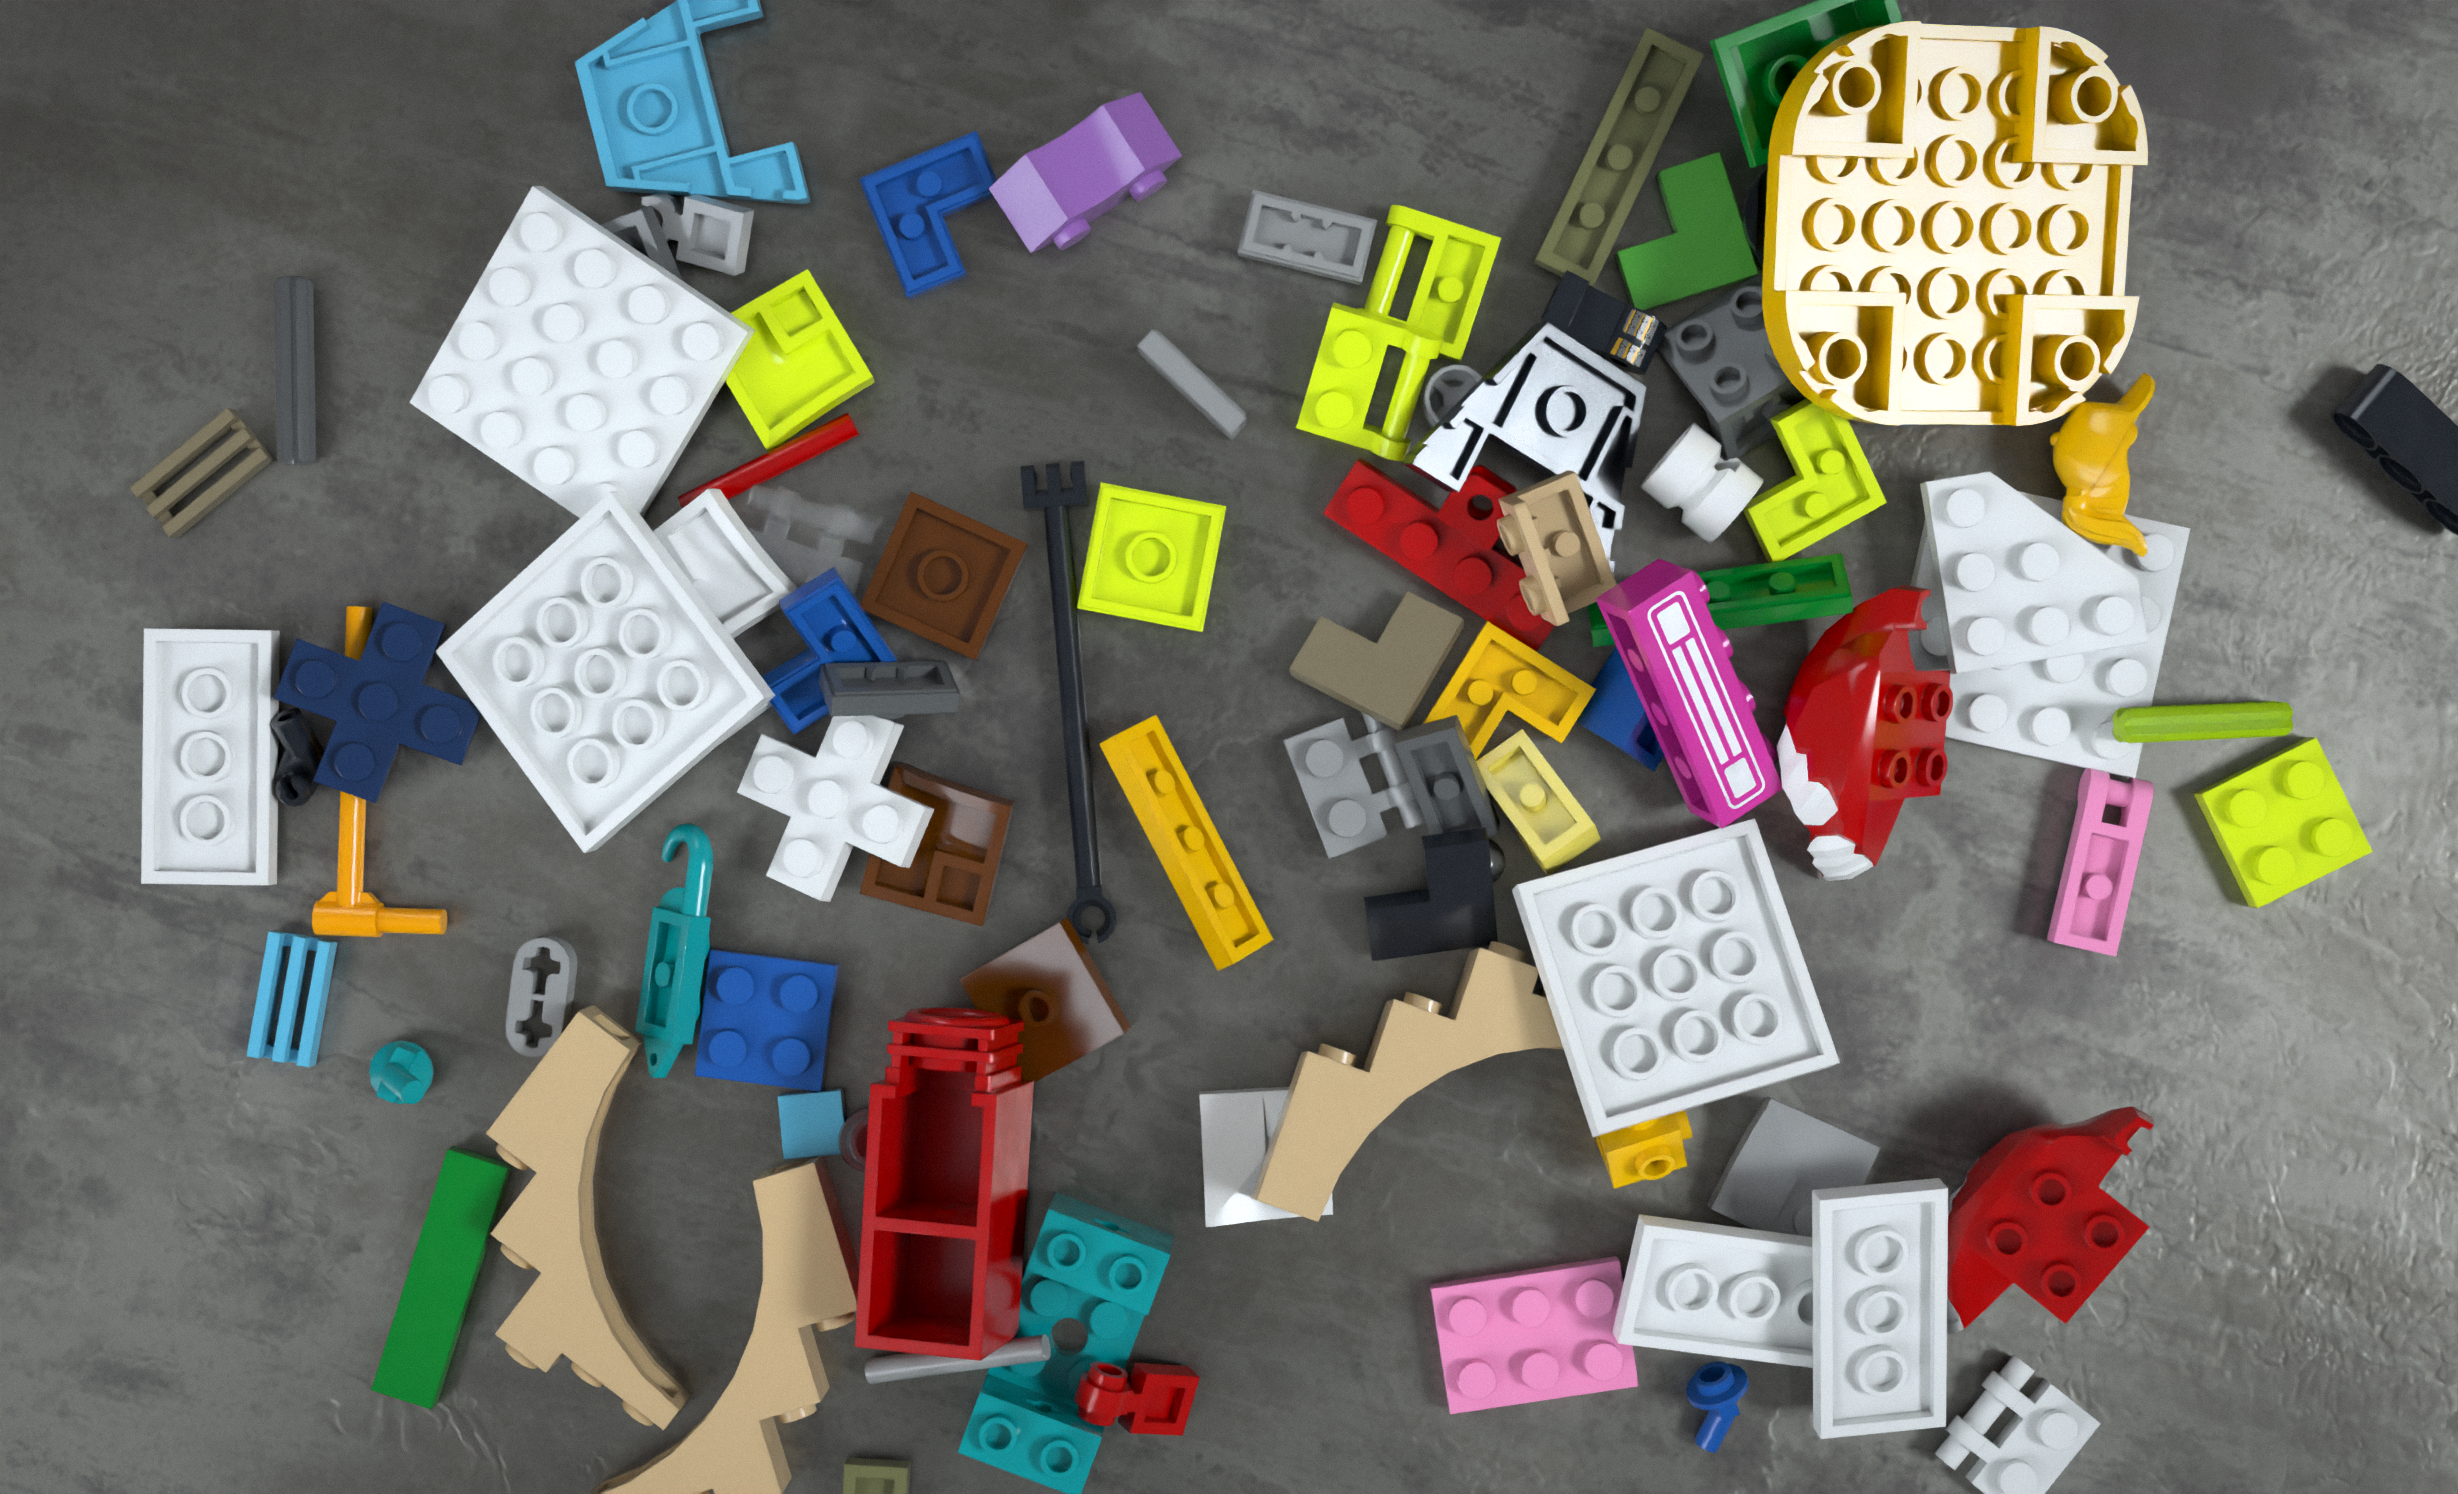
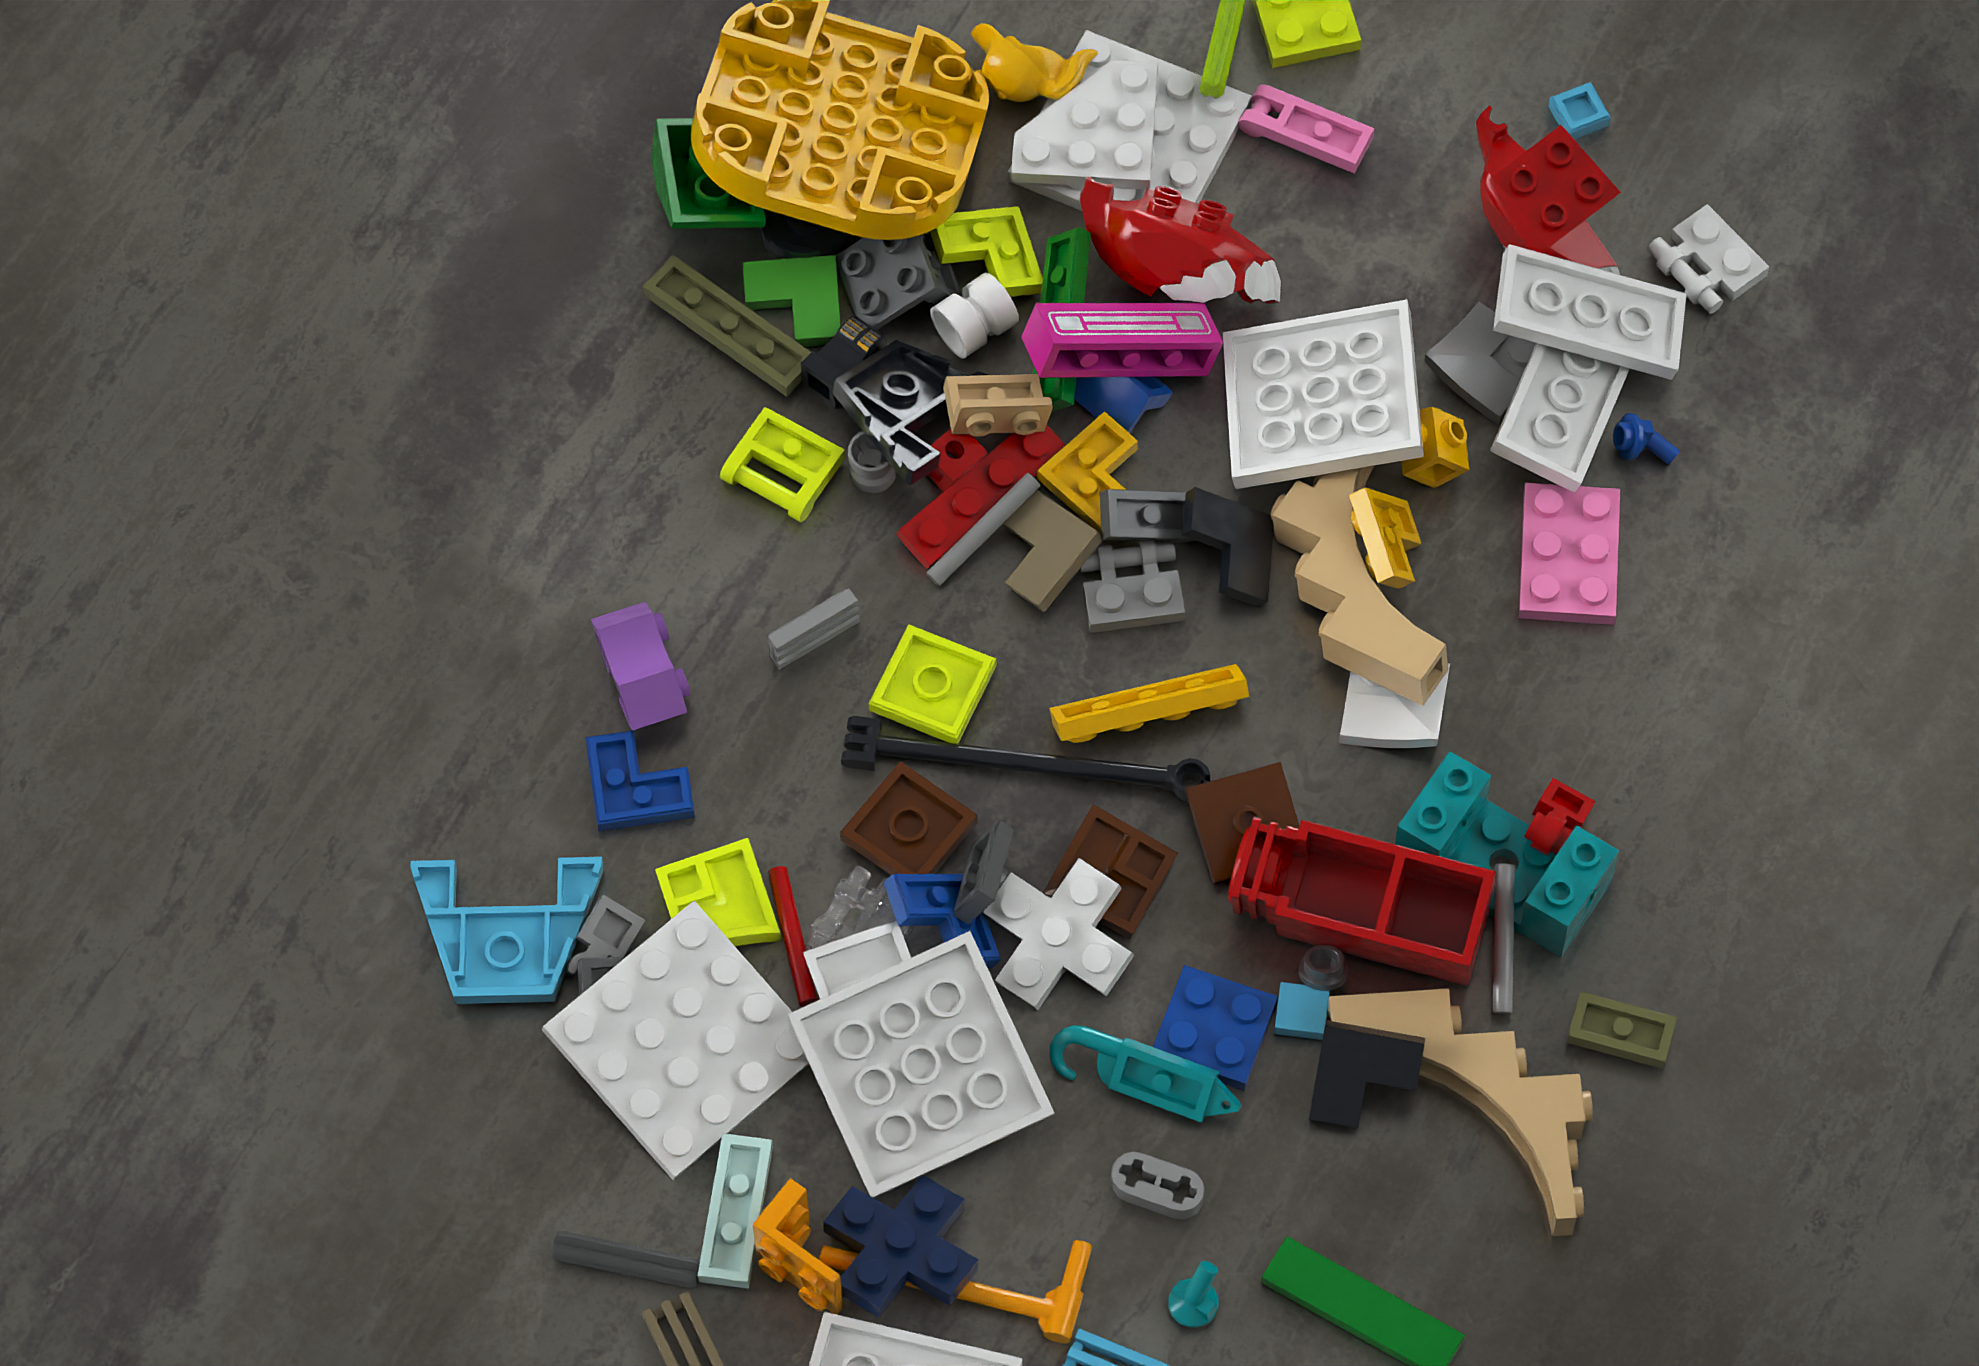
camera: 85 degrees left, 25 degrees down
black arm [271,708,325,807] -> none
tan arch [486,1005,691,1430] -> none
light grey plate [1238,190,1377,286] -> none
neon yellow plate [1296,302,1443,461] -> none
light yellow plate [1476,729,1601,876] -> none
none -> light aqua plate [697,1133,773,1289]
none -> light orange bracket [752,1178,843,1315]
none -> light grey bar [926,473,1041,586]
none -> black tile [1309,1020,1425,1128]
none -> yellow plate [1349,487,1422,589]
none -> medium azure tile [1548,82,1611,140]

